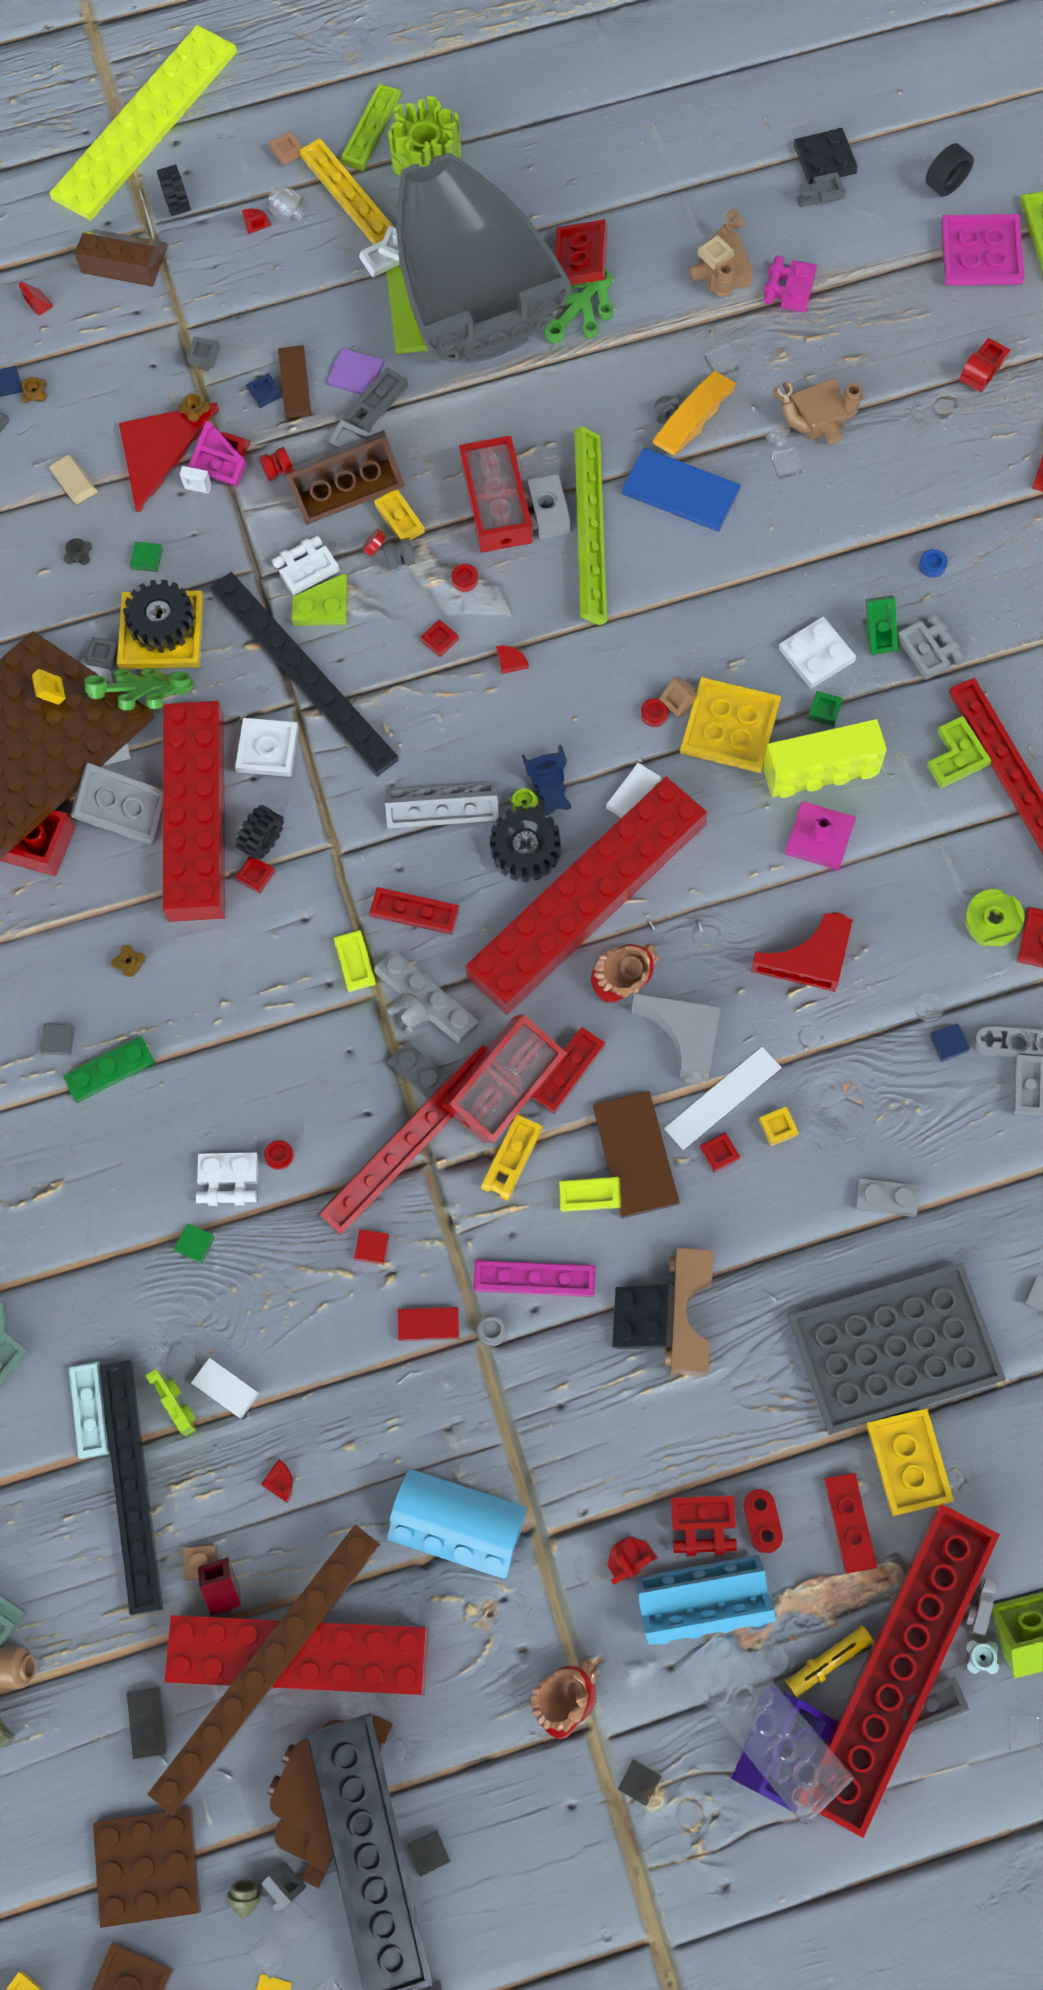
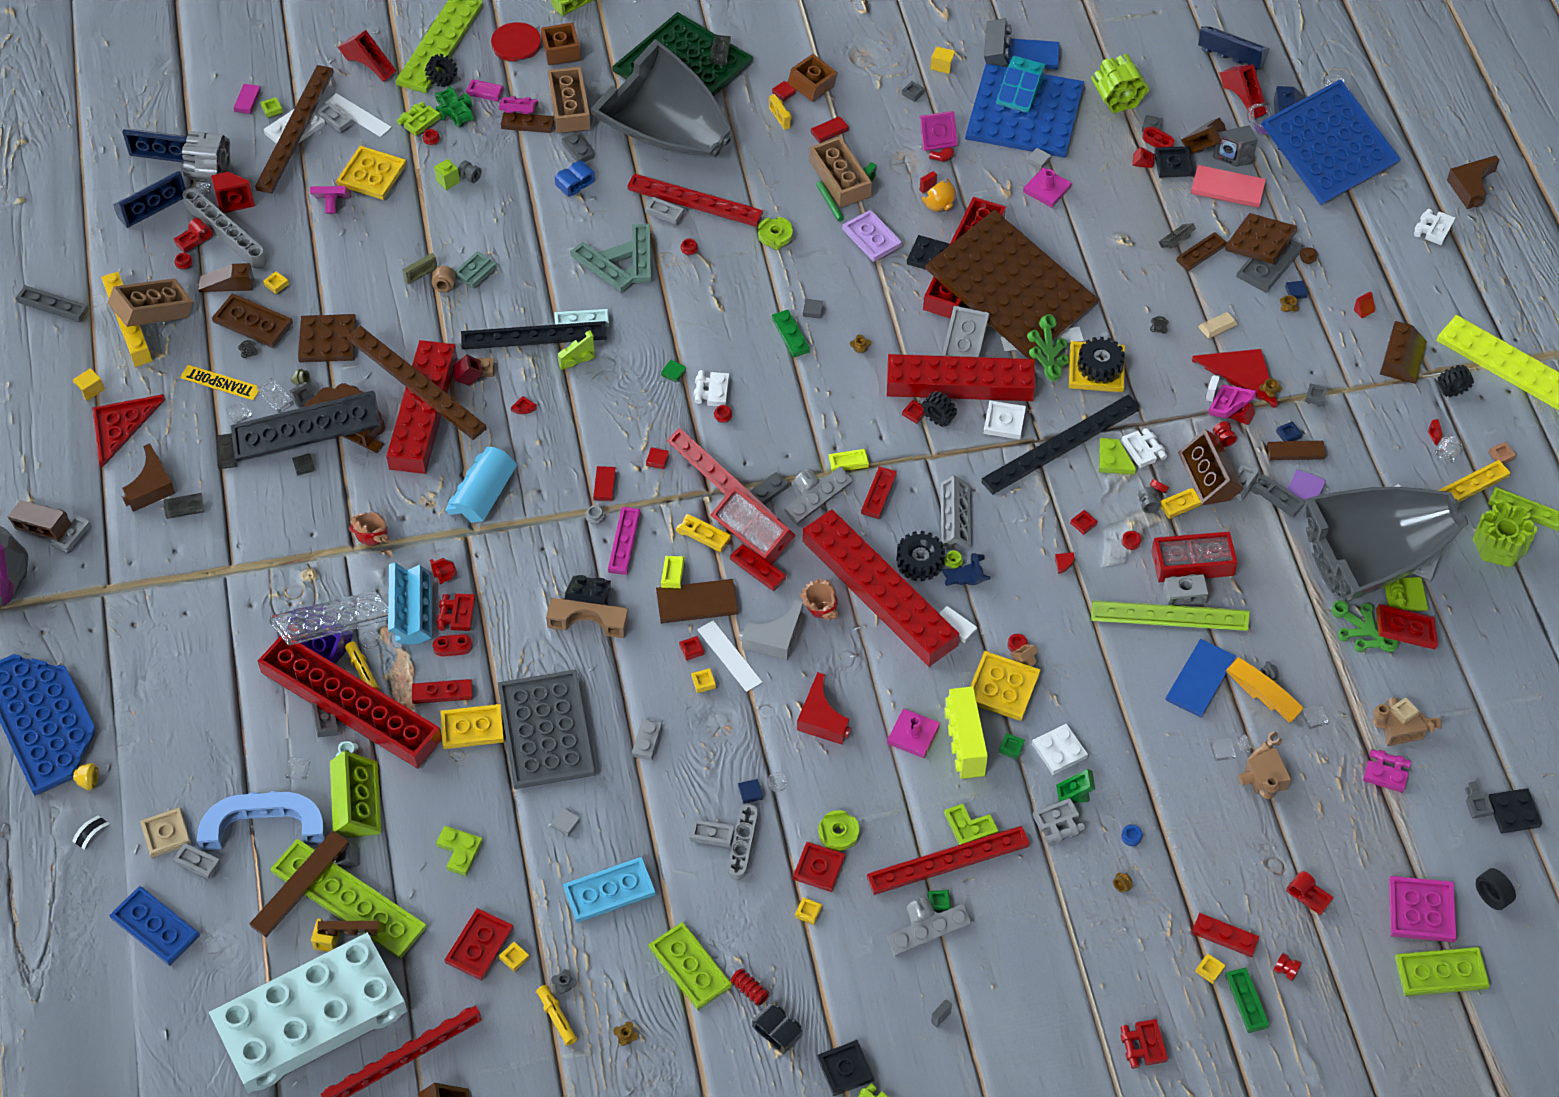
camera: 90 degrees right, 15 degrees down
yellow plate [32,669,66,705] -> none
dark grey tile [85,637,118,670] -> none
clear smoke plate [127,1687,167,1759] -> none
green tile [130,541,163,572] -> none
white tile [191,1358,259,1419] -> none
clear smoke tile [618,1759,662,1806] -> none
light grey plate [965,1578,998,1637] -> none
none -> pearl gold plate [1113,873,1133,893]

